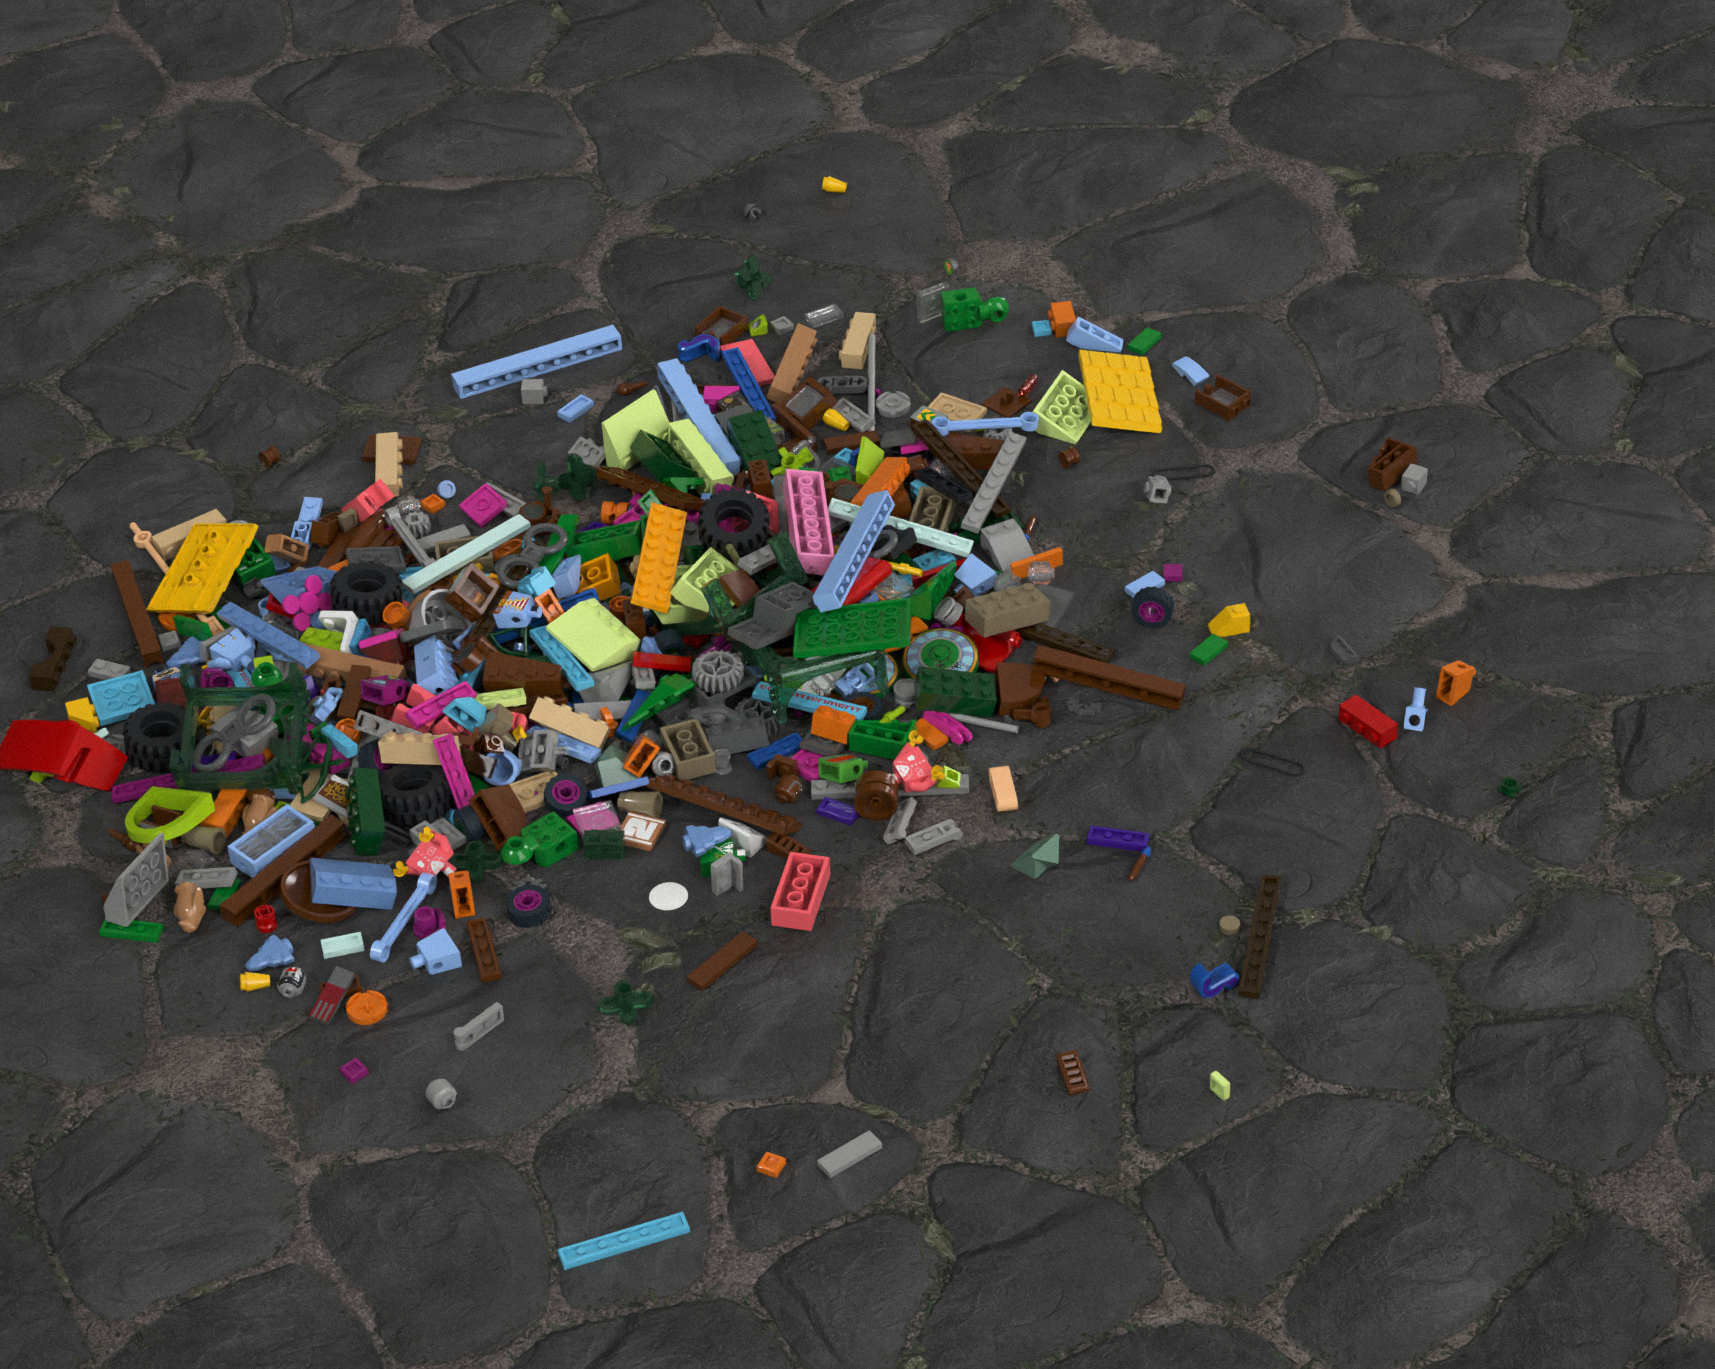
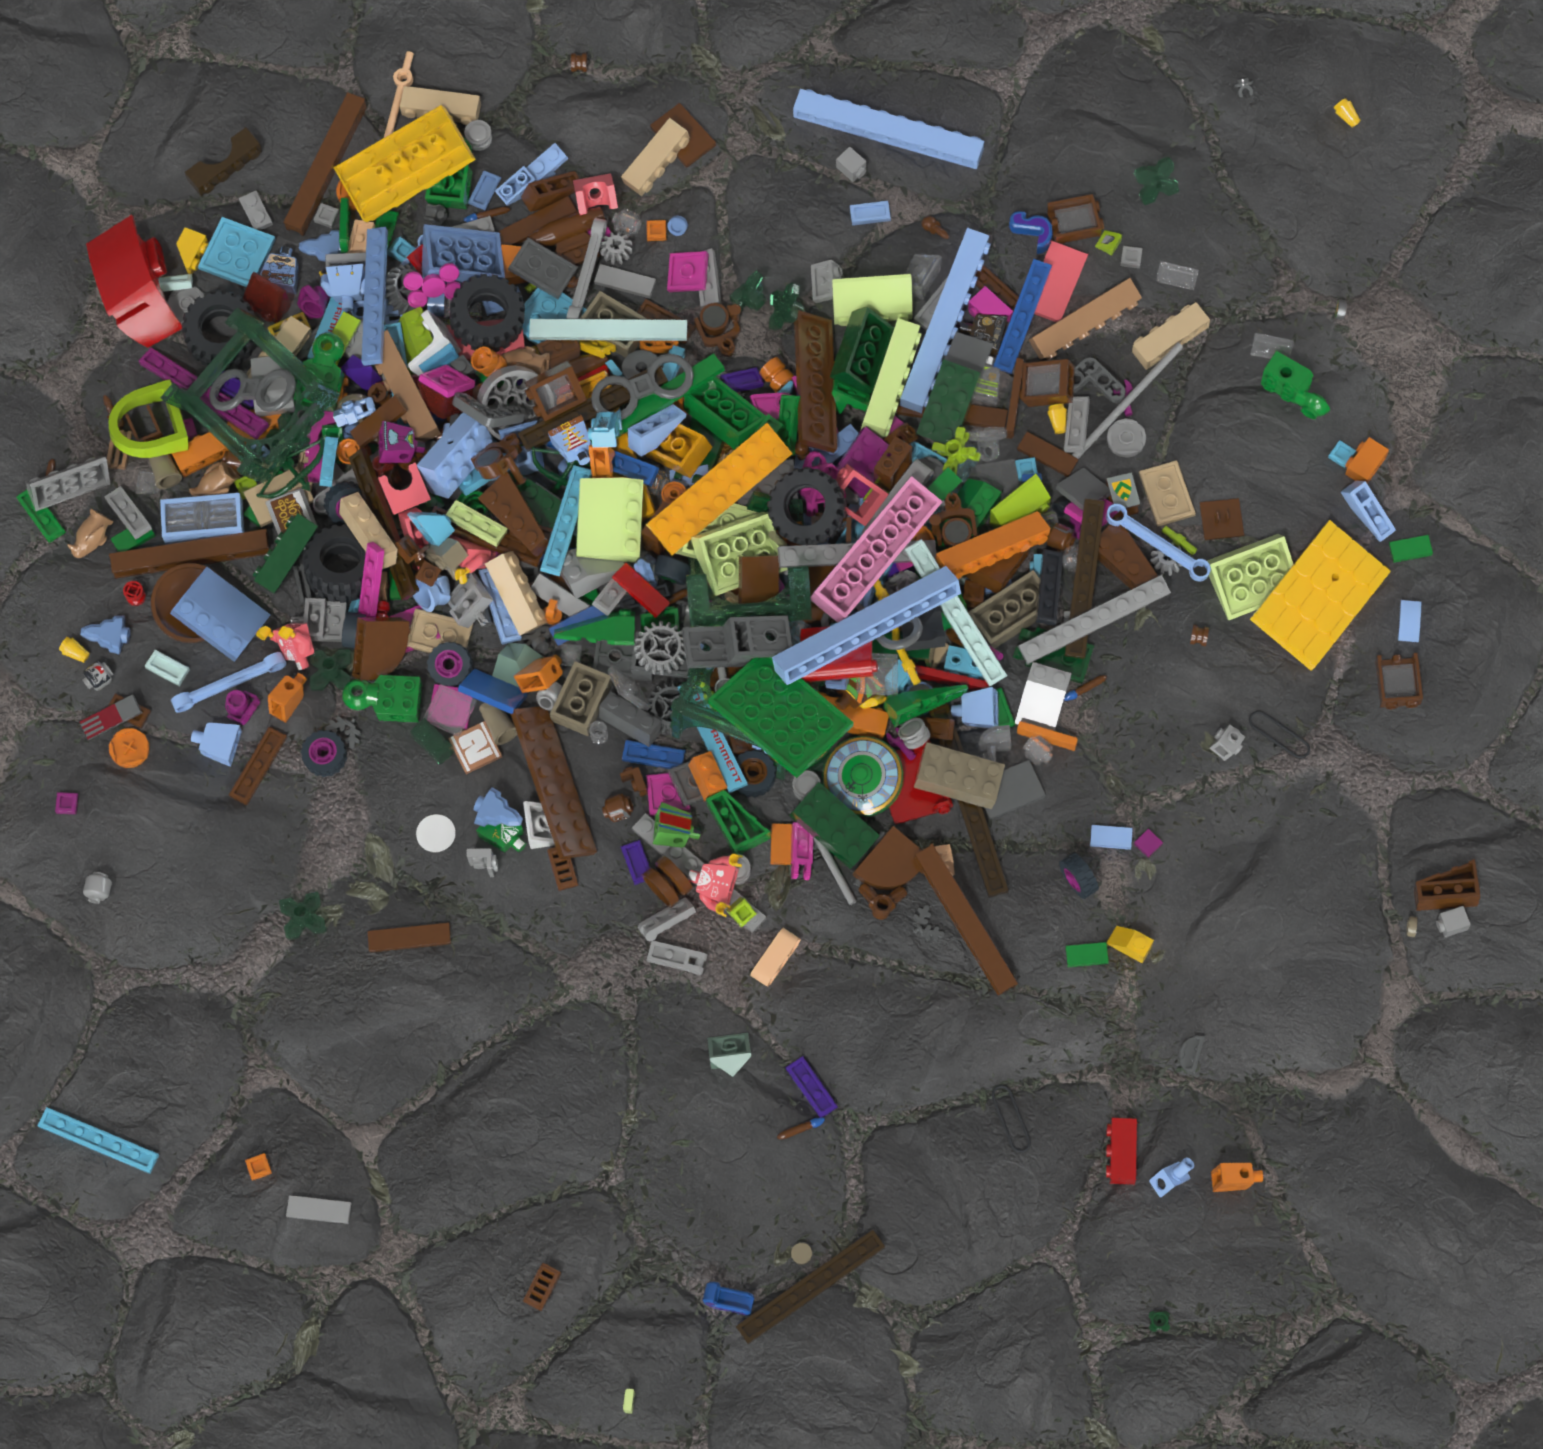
camera: 45 degrees right, 30 degrees up
medium nougat brick [264,534,309,563] -> none
dark tan plate [338,507,359,533] -> none
dark pink tile [404,681,477,729] -> none
light grey plate [454,1002,504,1050] -> none
coral brick [770,852,830,931] -> none
lime bar [880,705,905,723] -> none
clear red axle [1018,373,1038,398] -> none

